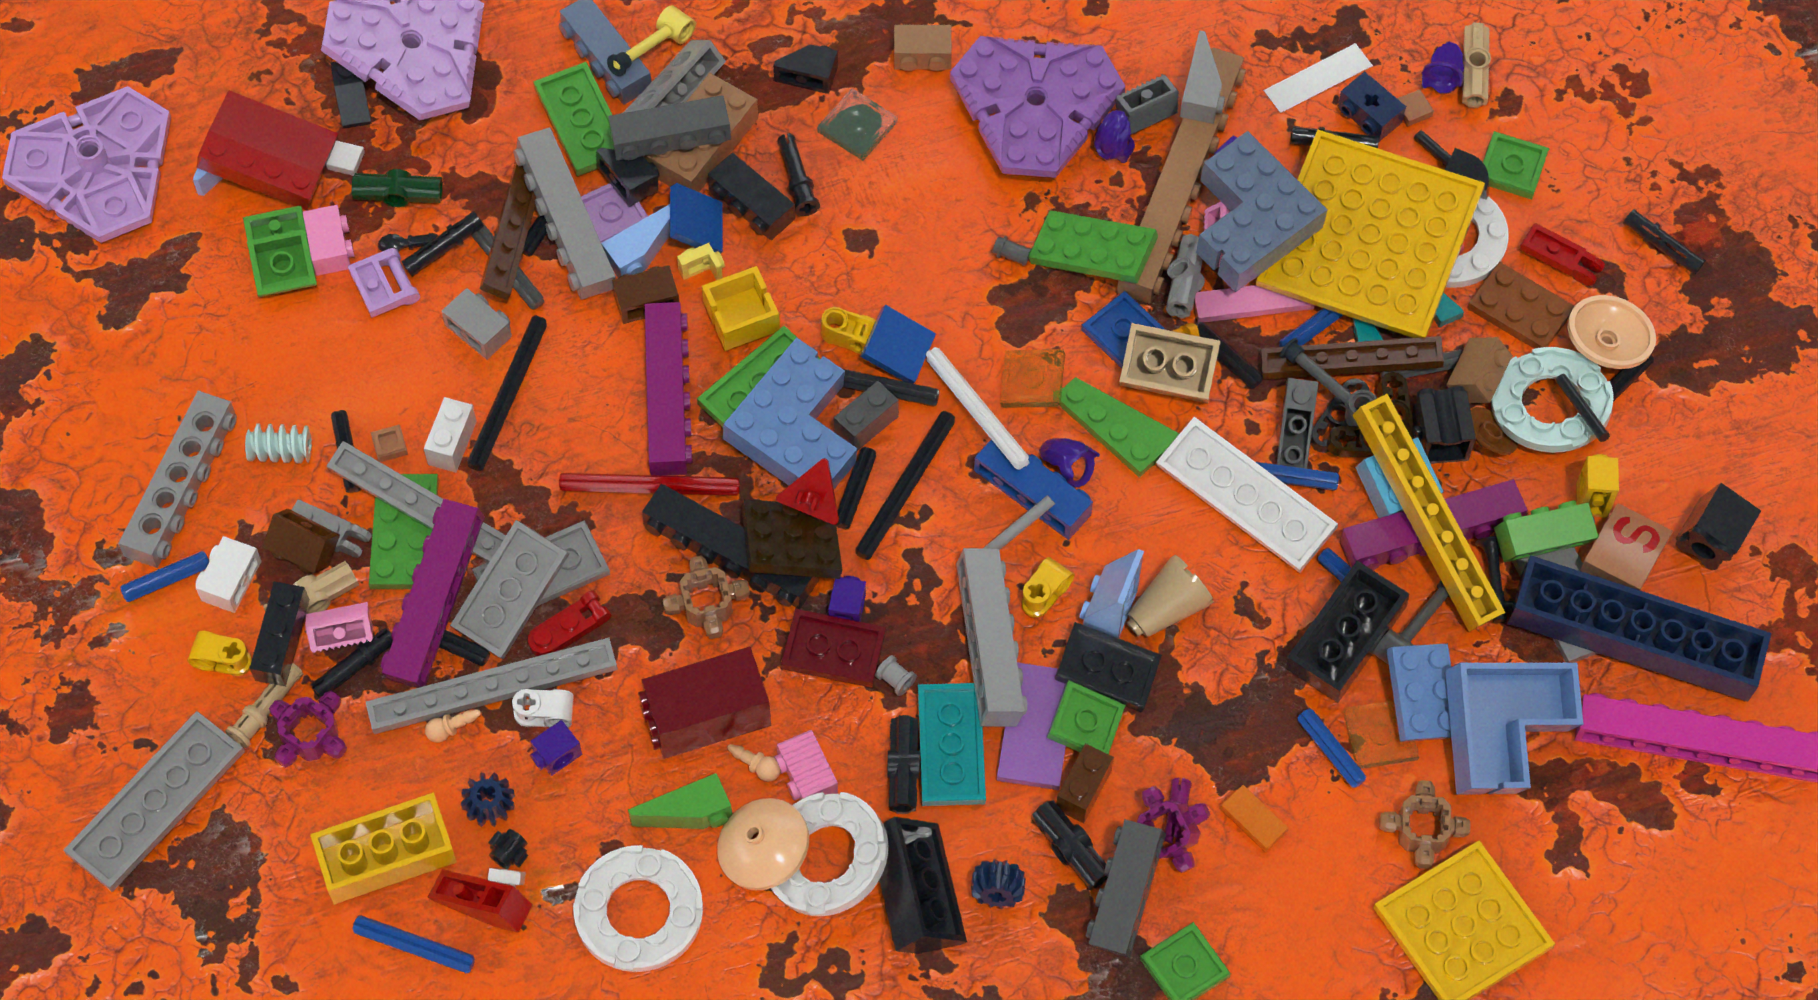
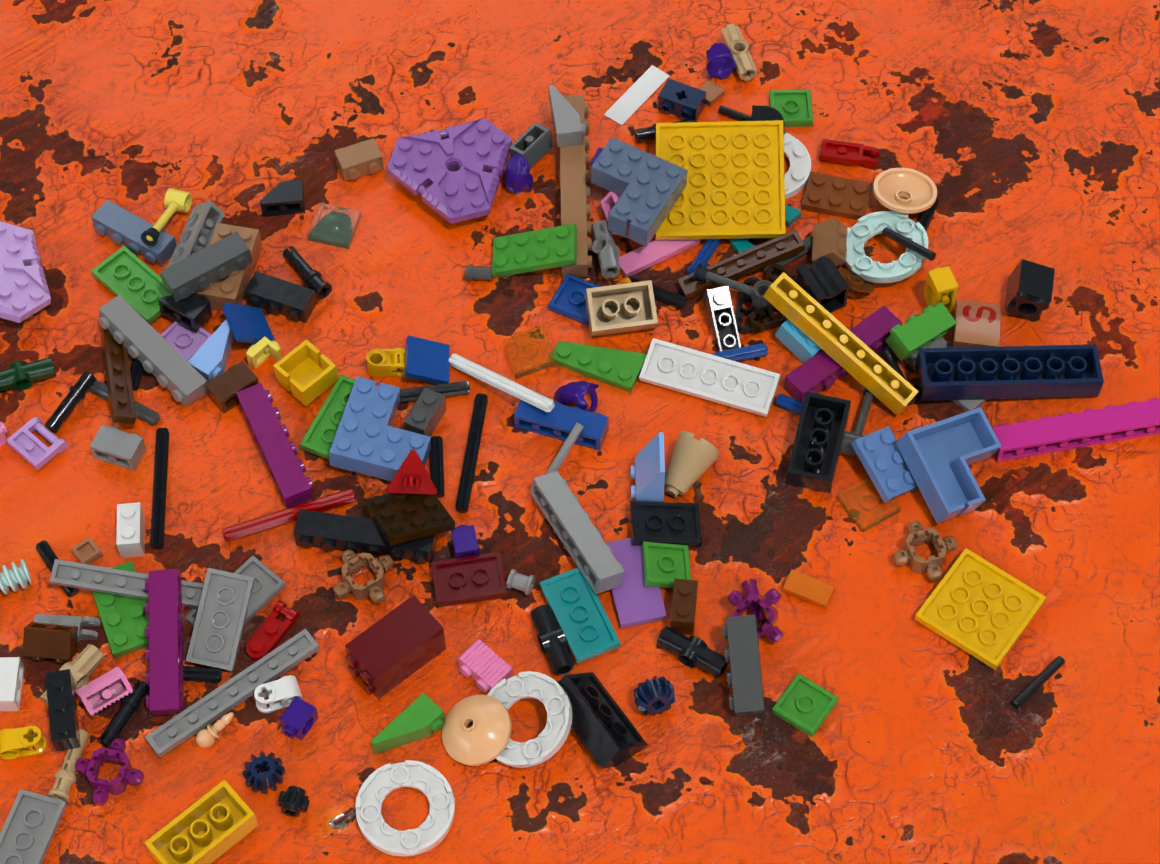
camera: 20 degrees left, 5 degrees down
black piece [378,233,438,252] -> none
red slope [428,869,533,933] -> none
white plate [488,868,526,887] -> none
light nougat bar [727,744,780,782] -> none
yellow piece [1022,557,1075,618] -> none
blue axle [1297,708,1366,788] -> none
black pin [1623,209,1706,275] -> none

